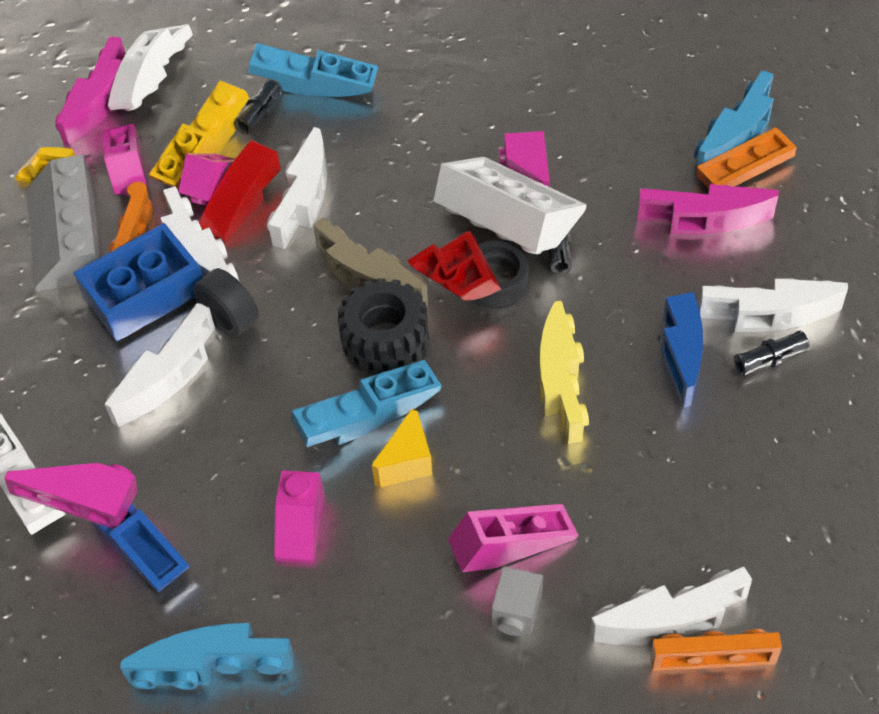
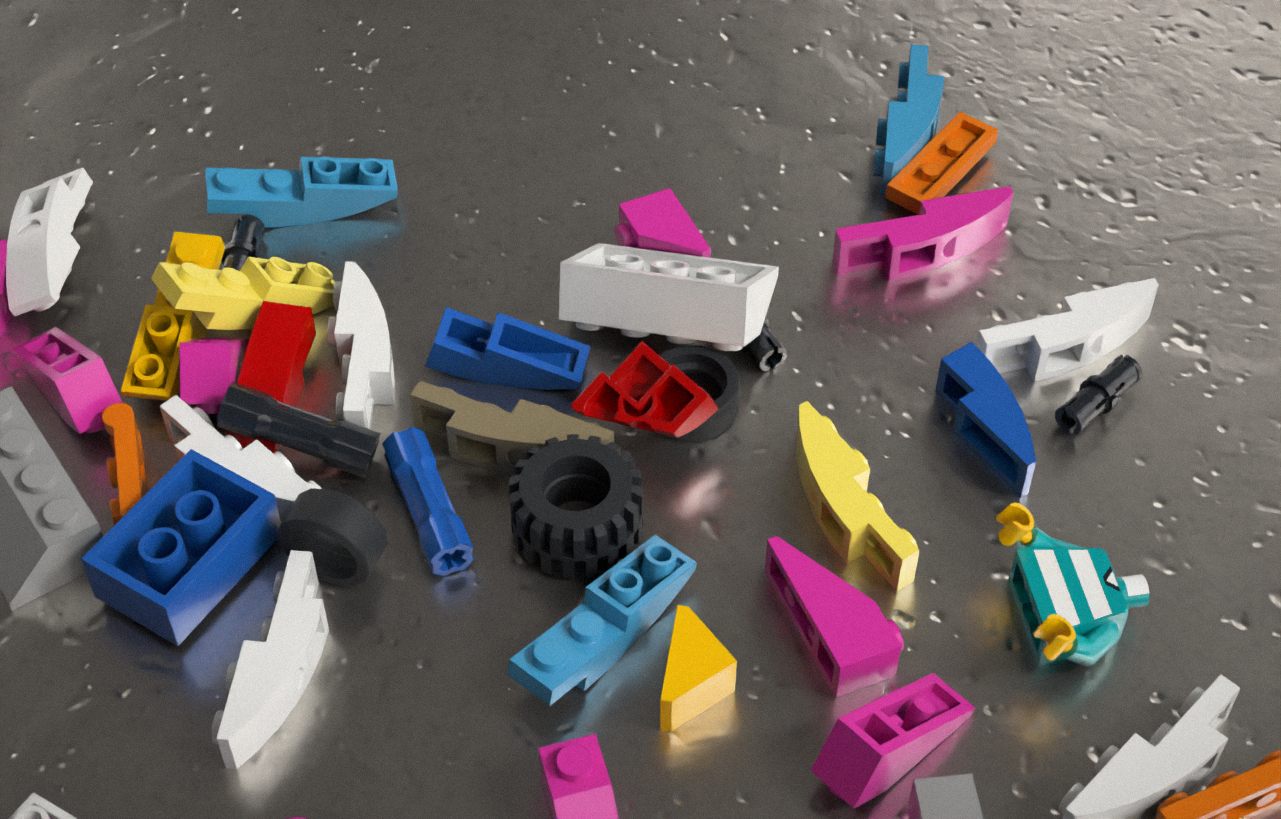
camera: 25 degrees left, 5 degrees down
none -> light yellow slope [151,257,335,330]
none -> black axle [217,382,381,478]
none -> blue axle [382,427,475,576]
none -> blue slope [424,307,591,390]
none -> dark pink slope [765,536,904,698]
none -> torso [996,502,1150,666]

